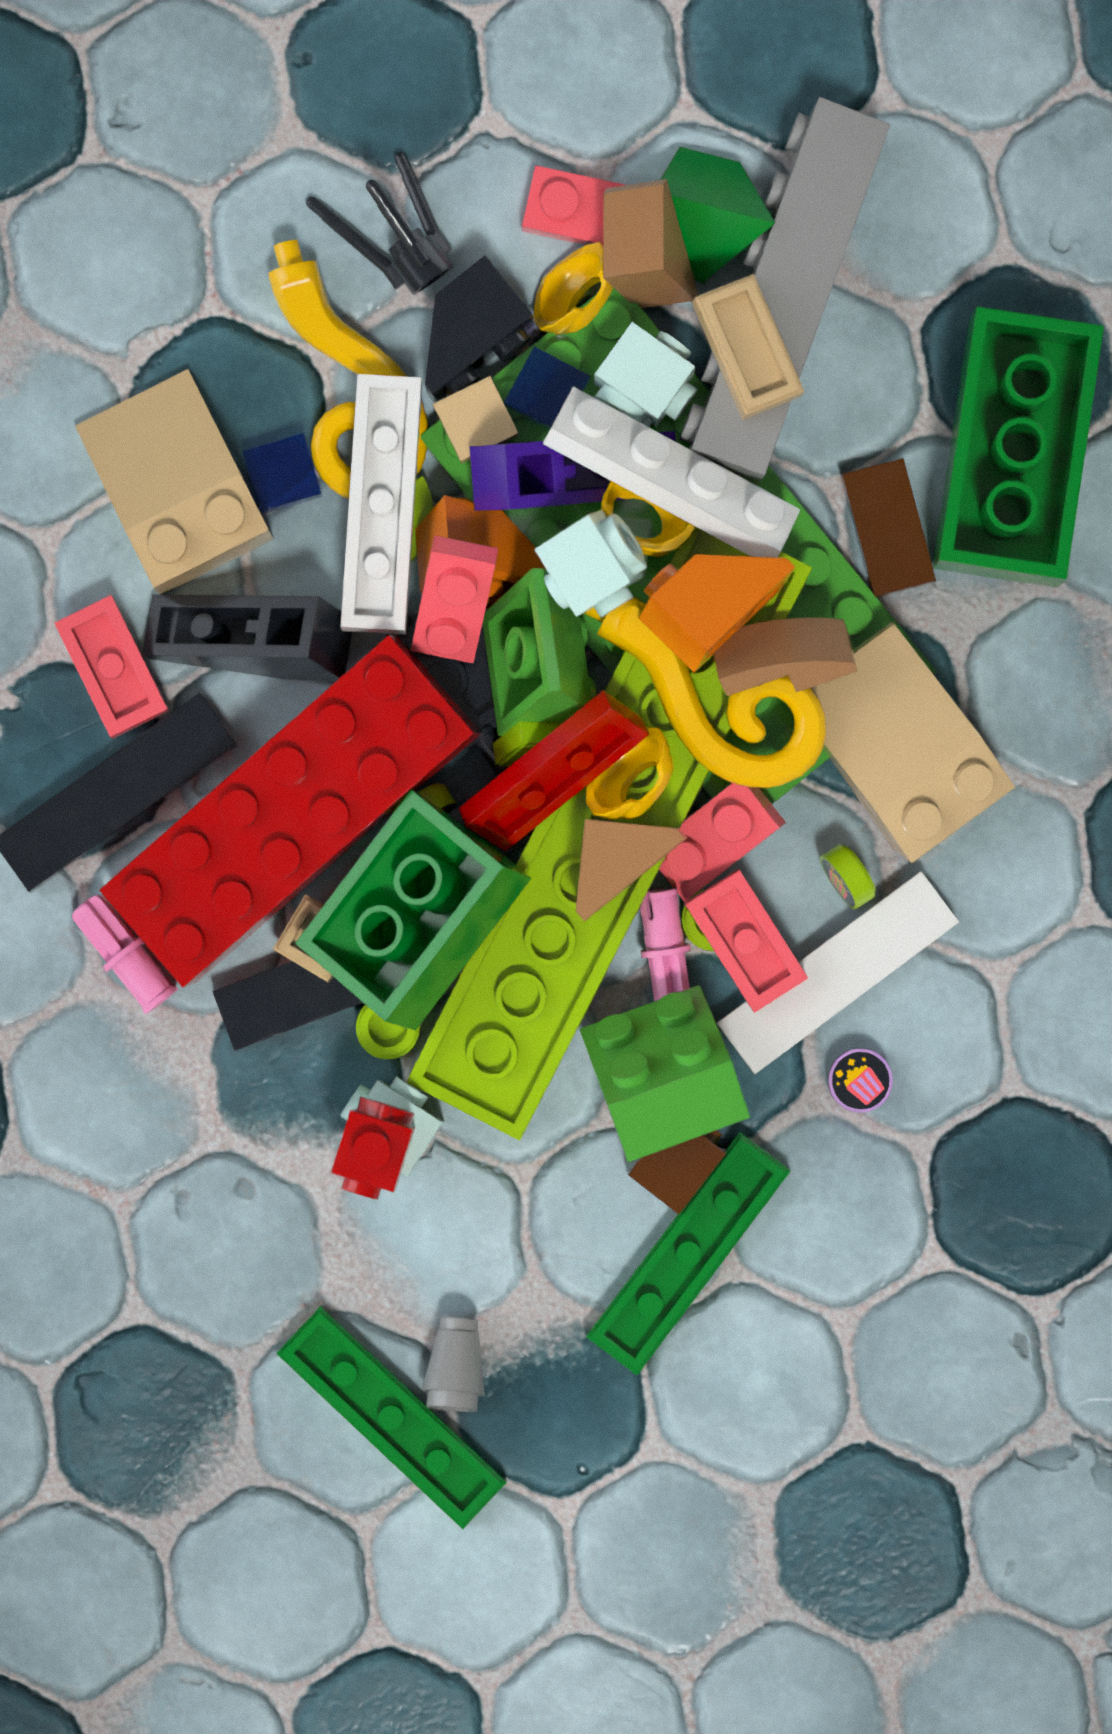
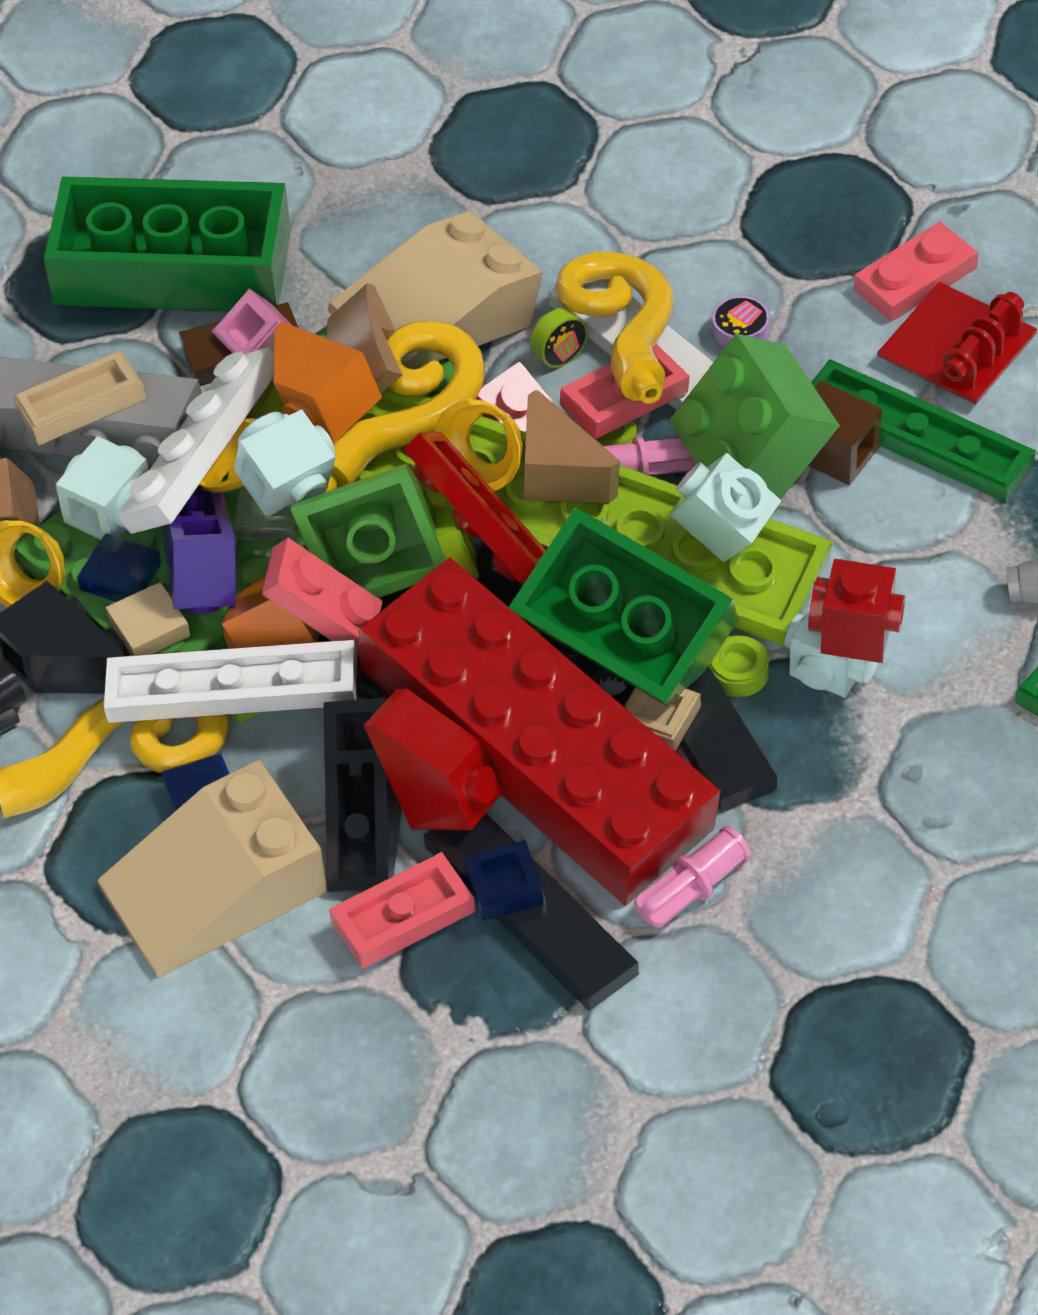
camera: 90 degrees left, 35 degrees down
none -> bright pink slope [212,289,291,354]
none -> red slope [364,688,503,830]
none -> clear blue tile [463,840,545,921]
none -> yellow plant [555,251,674,404]
none -> light aqua brick [669,453,782,562]
none -> coral plate [854,221,978,322]
none -> red hinge [877,282,1038,405]

